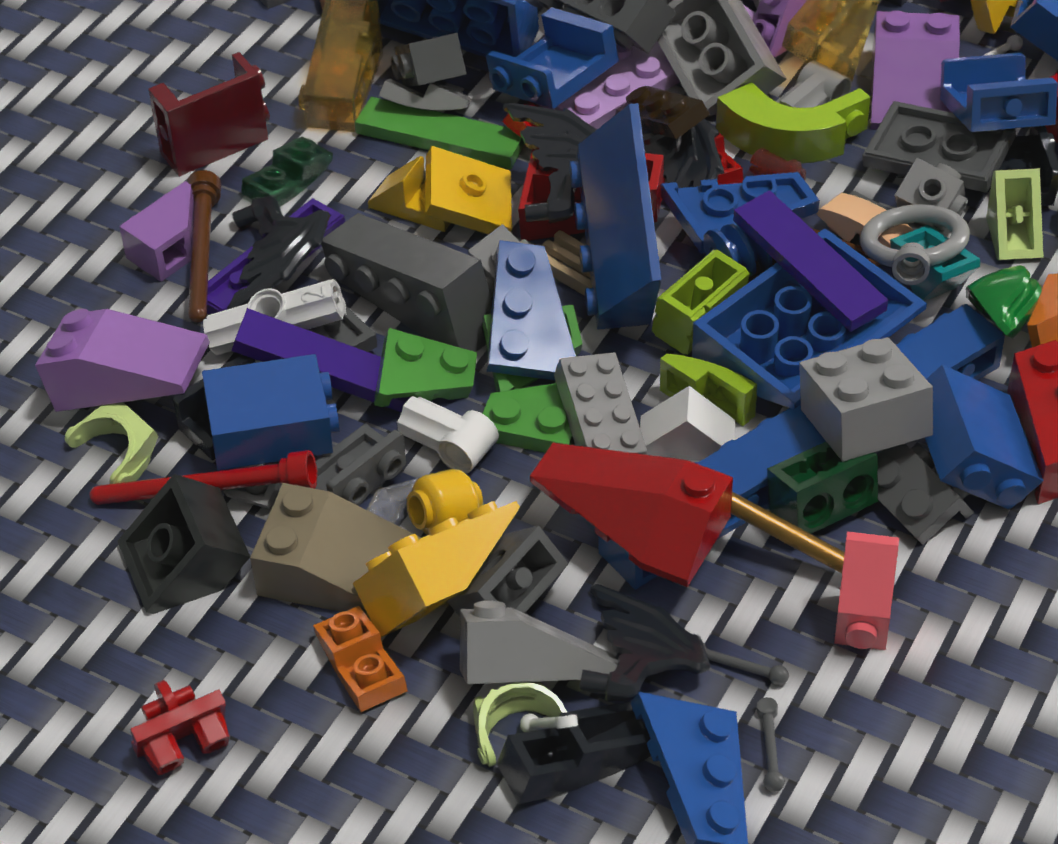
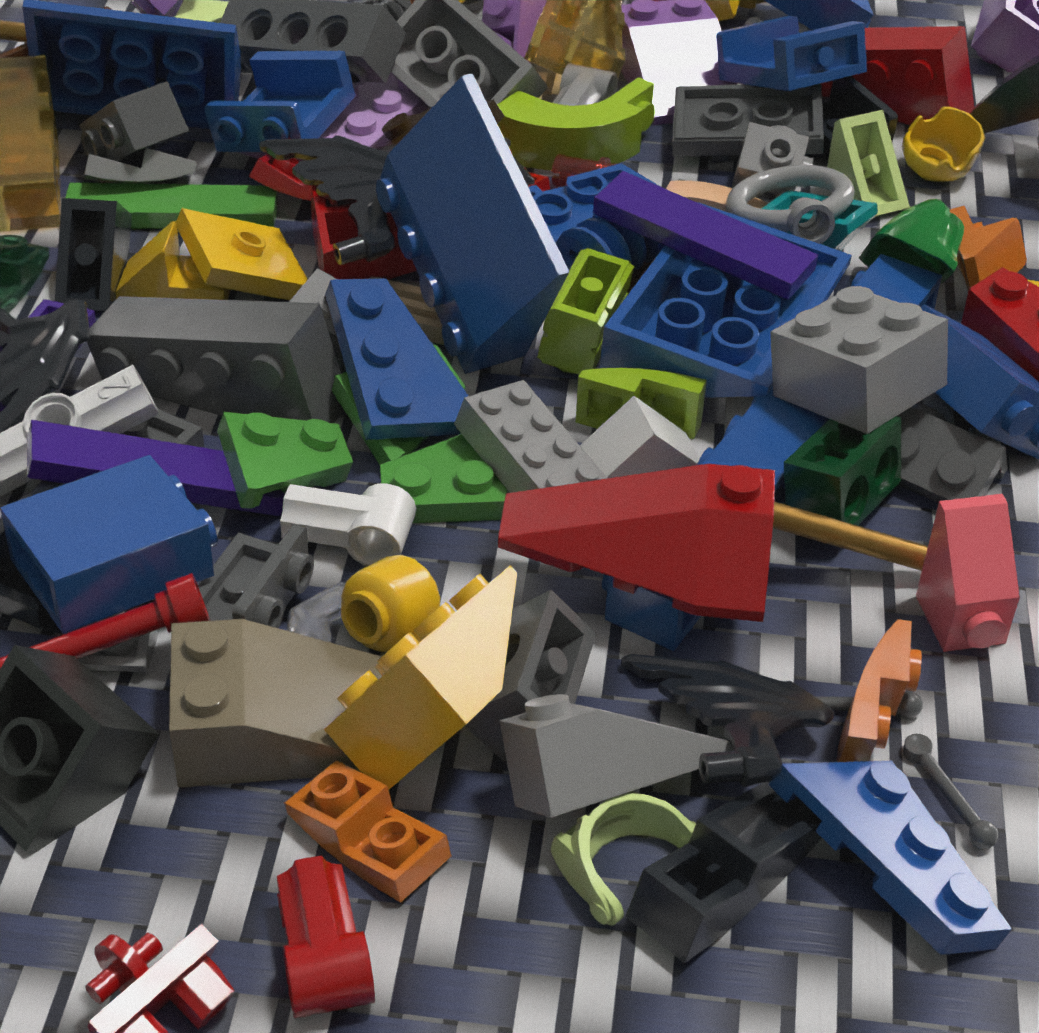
camera: 25 degrees left, 5 degrees down
white hinge [520,713,578,732] -> none
none -> black slope [54,198,132,312]
none -> red piece [276,856,375,1019]
none -> orange slope [837,619,922,762]

